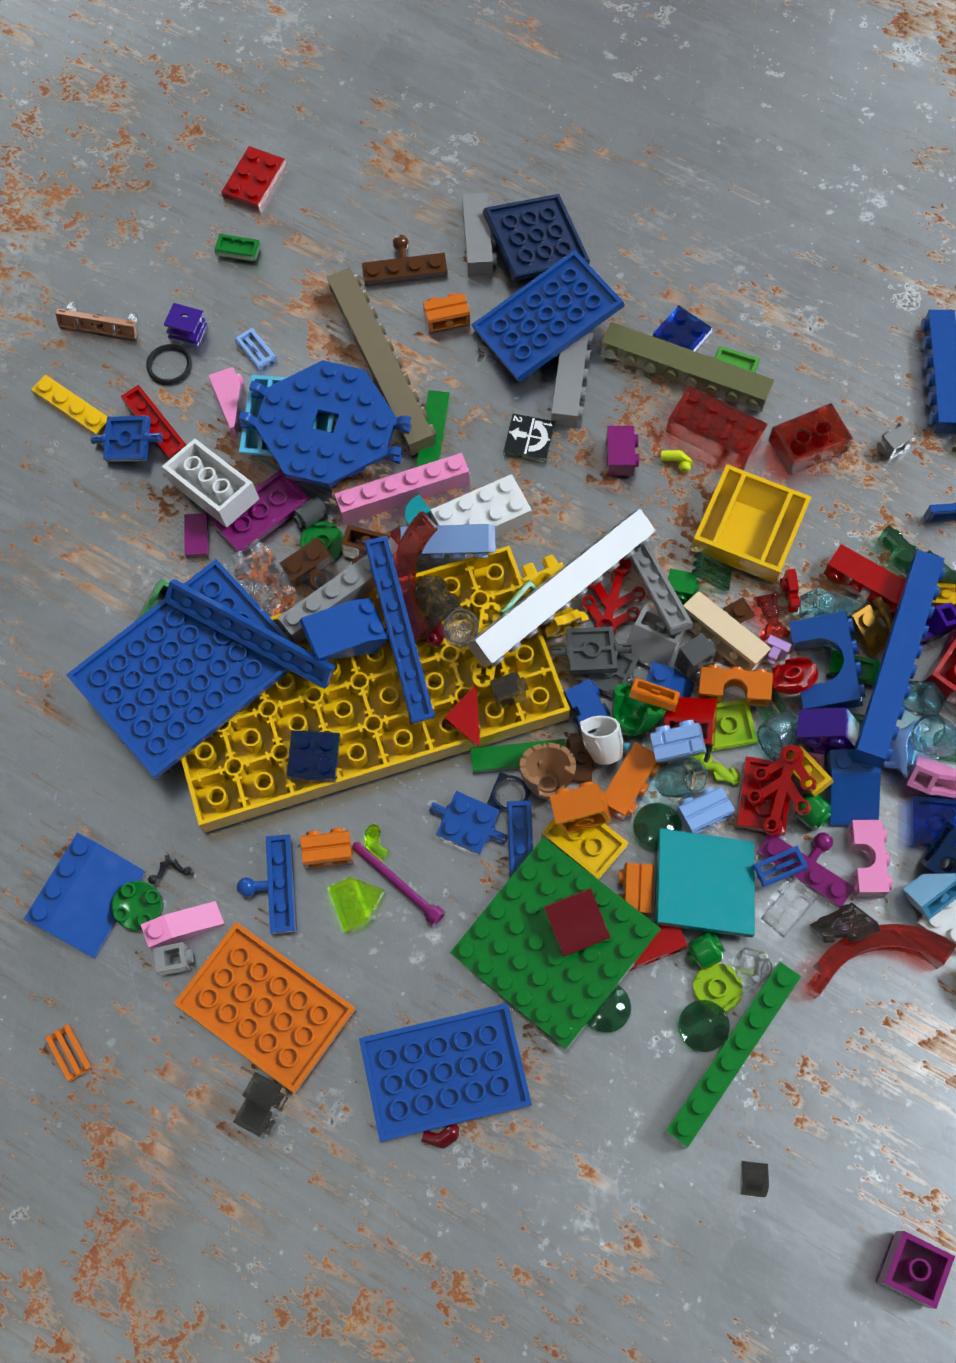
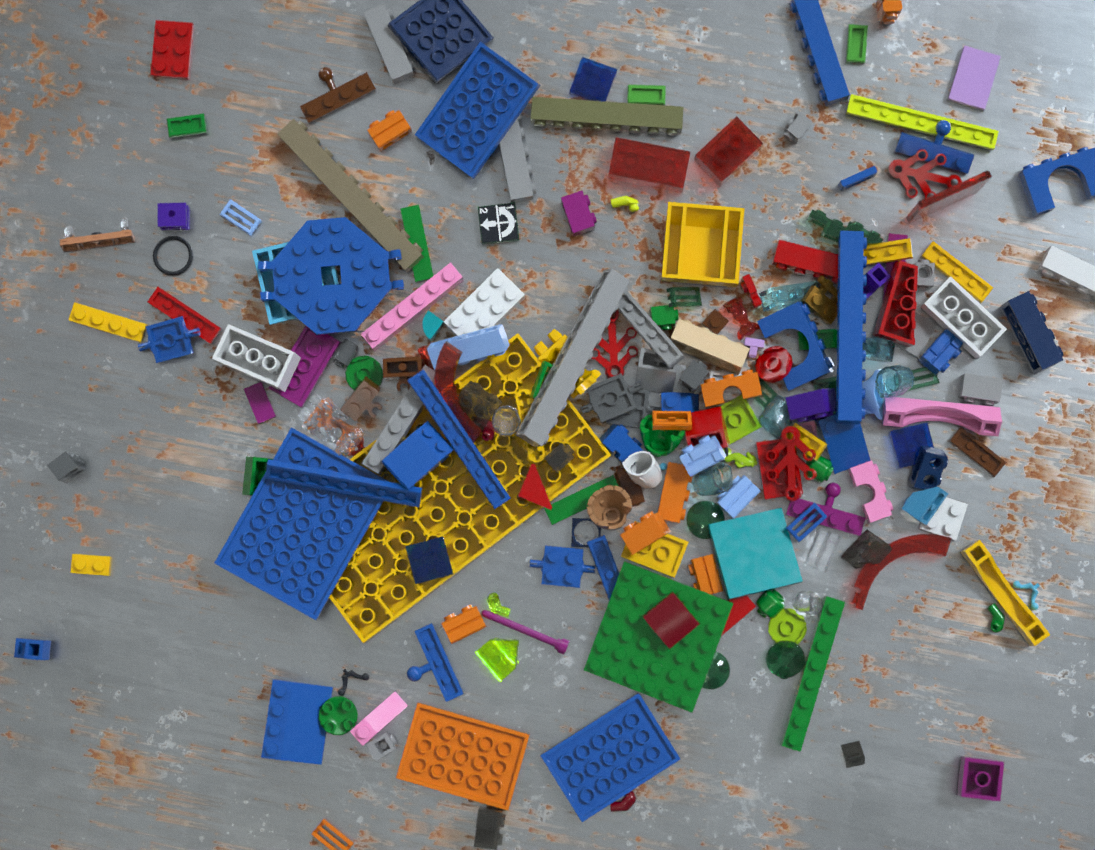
camera: 15 degrees left, 15 degrees up
bright pink slope [209,367,245,439] -> none

